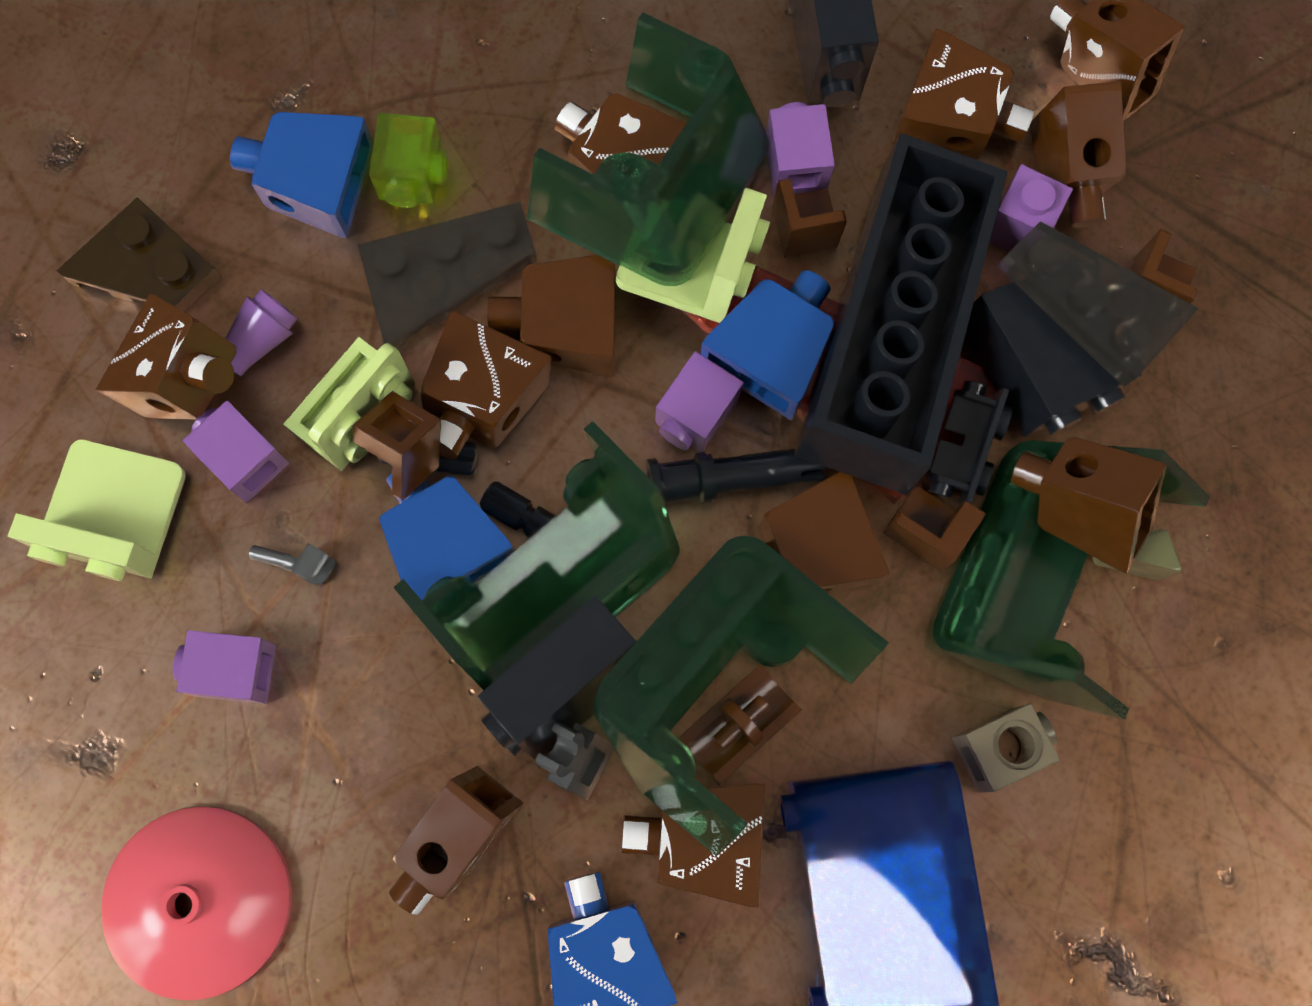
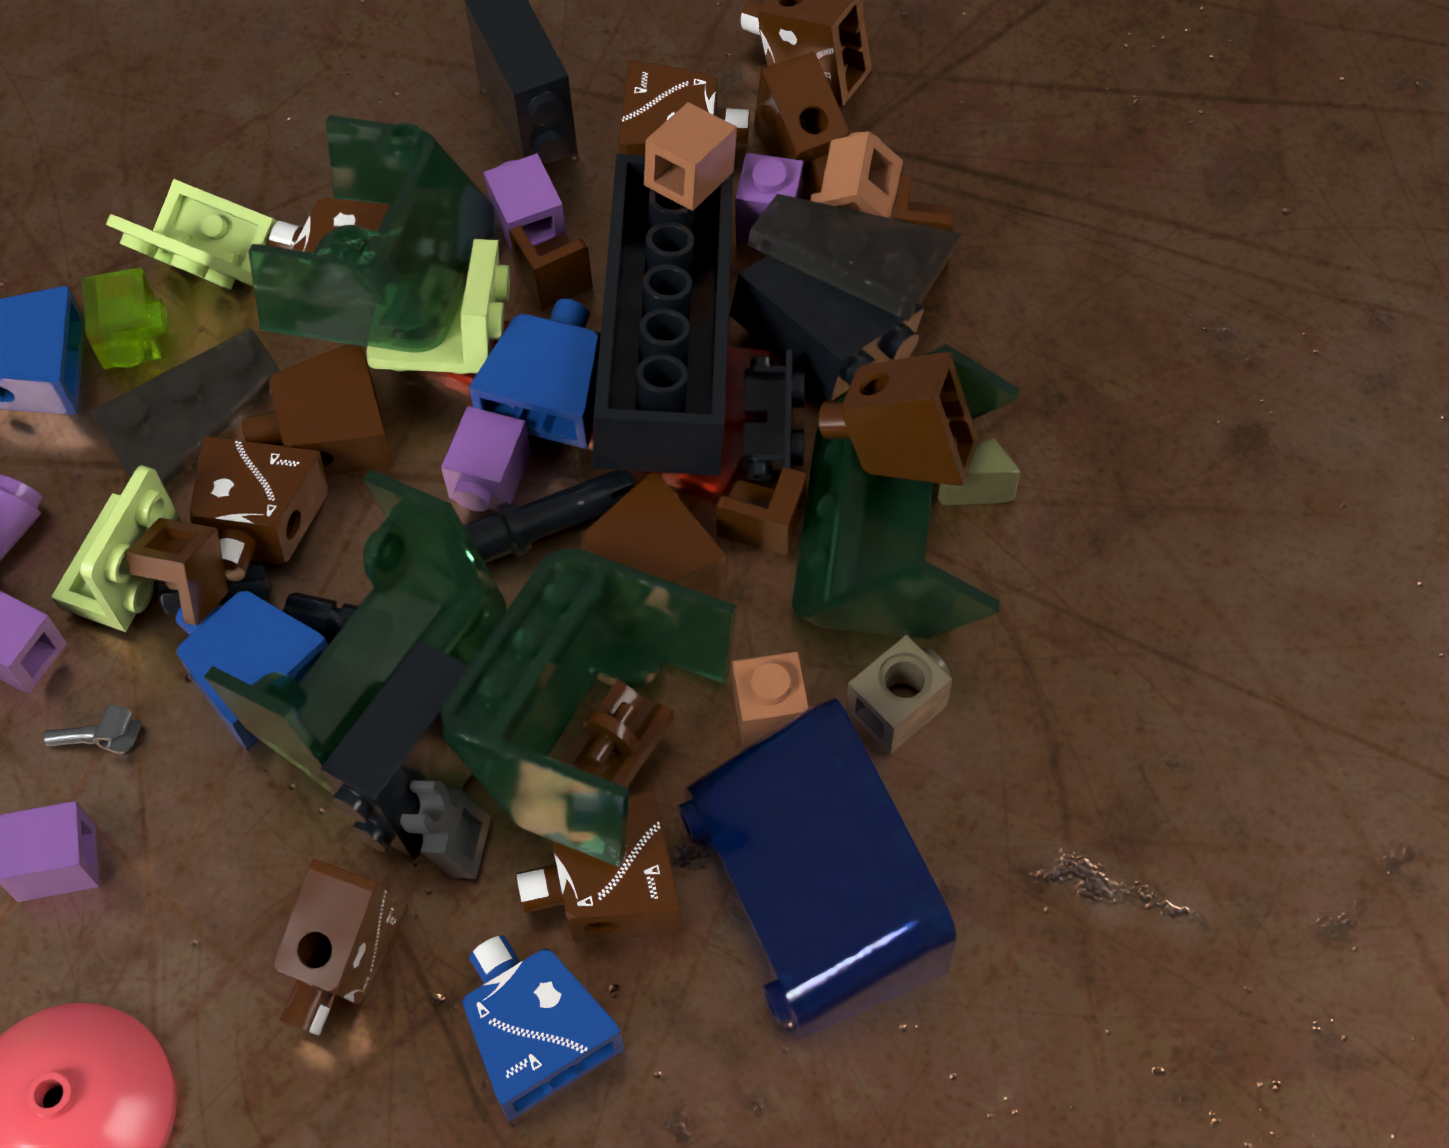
camera: 10 degrees left, 15 degrees down
none -> yellowish green bracket [106,179,277,290]
none -> nougat brick [644,102,737,211]
none -> nougat brick [732,651,809,753]
none -> nougat brick [810,131,903,232]

